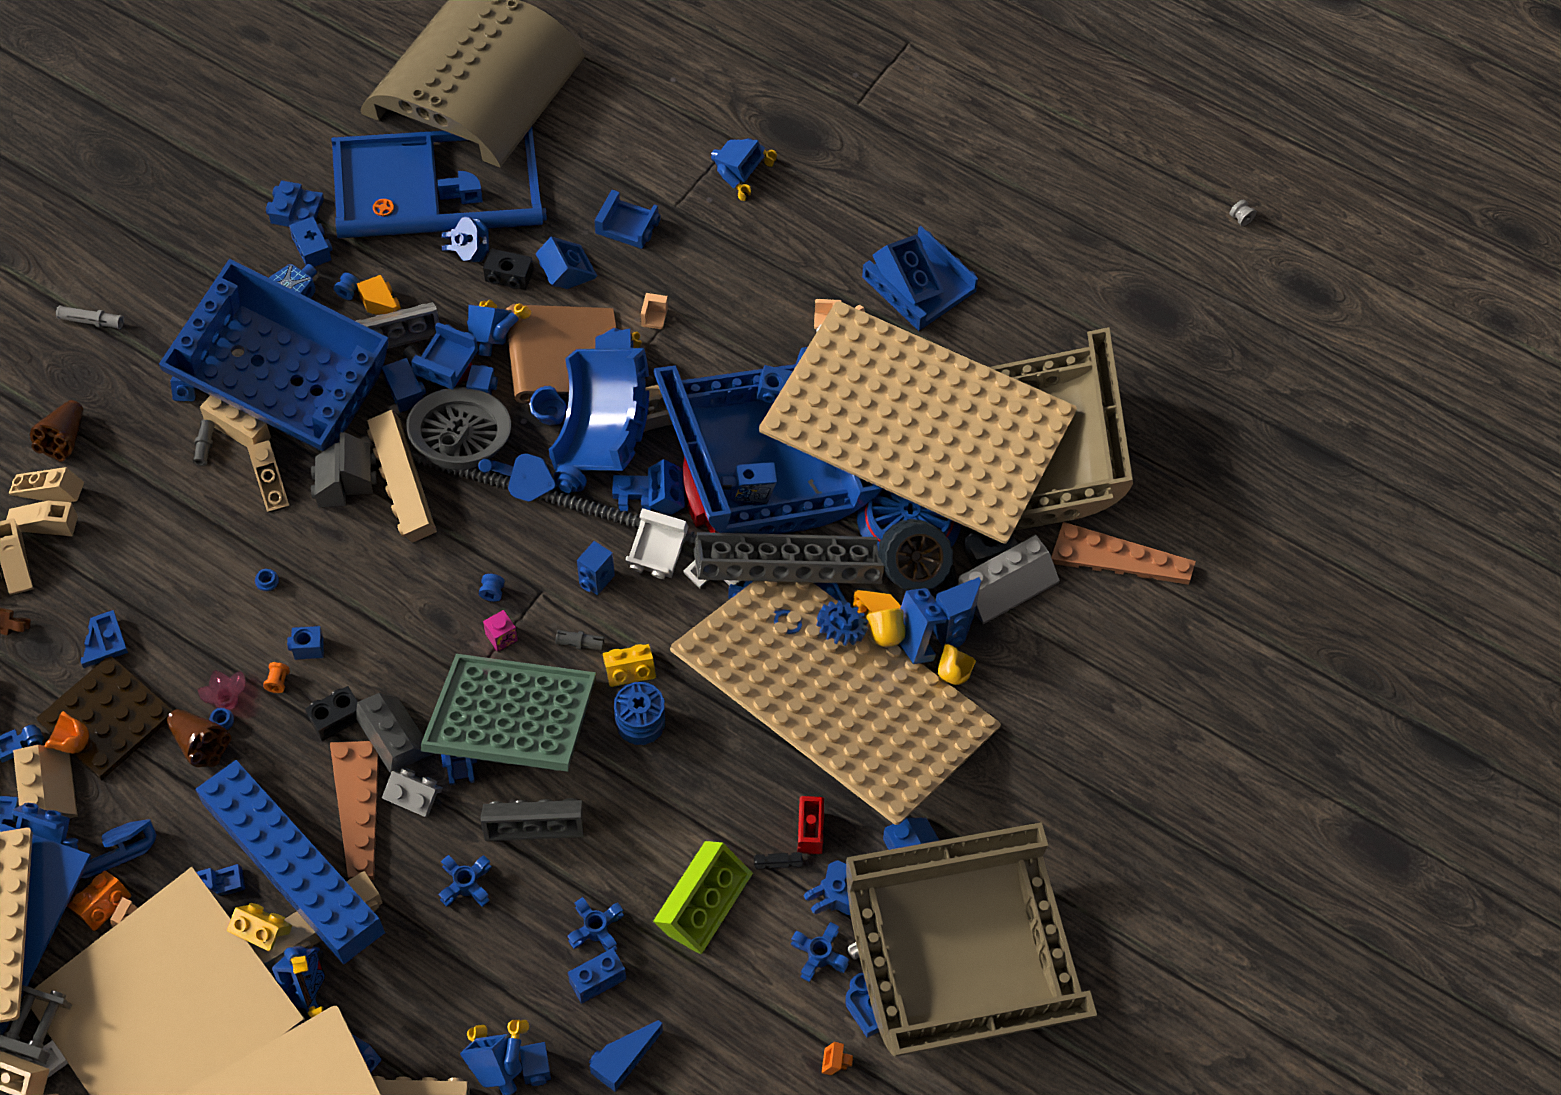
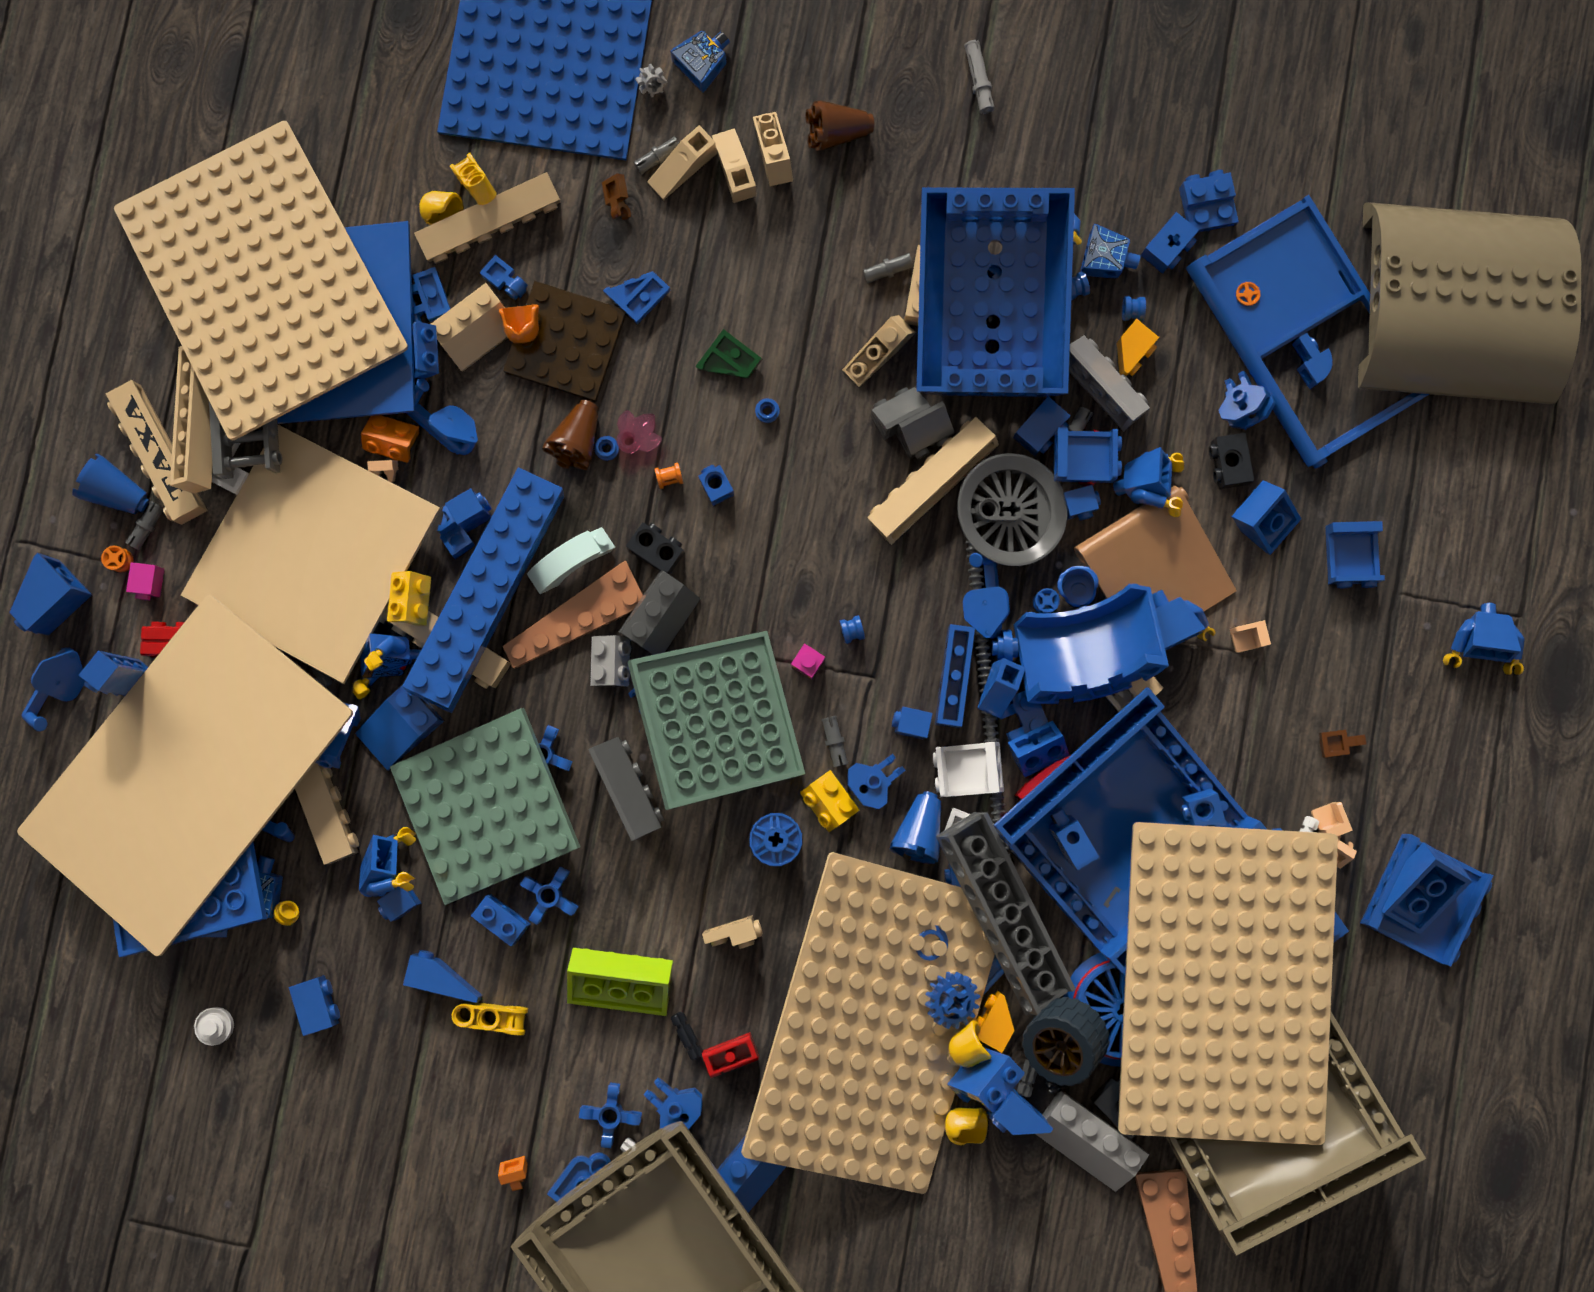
camera: 70 degrees right, 25 degrees up
none -> blue slope [355,685,444,770]
none -> sand green plate [390,708,580,905]
none -> blue brick [445,488,492,532]
none -> yellow piece [452,1001,528,1035]
none -> light aqua arch [527,527,615,594]
none -> dark green wing [695,329,763,379]
none -> tan plate [702,915,763,949]
none -> blue hinge [848,754,906,809]
none -> blue cone [889,791,941,864]
none -> blue brick [935,624,975,728]
none -> blue slope [977,658,1025,718]
none -> blue wheel [1033,588,1060,614]
none -> reddish brown plate [1319,729,1366,758]

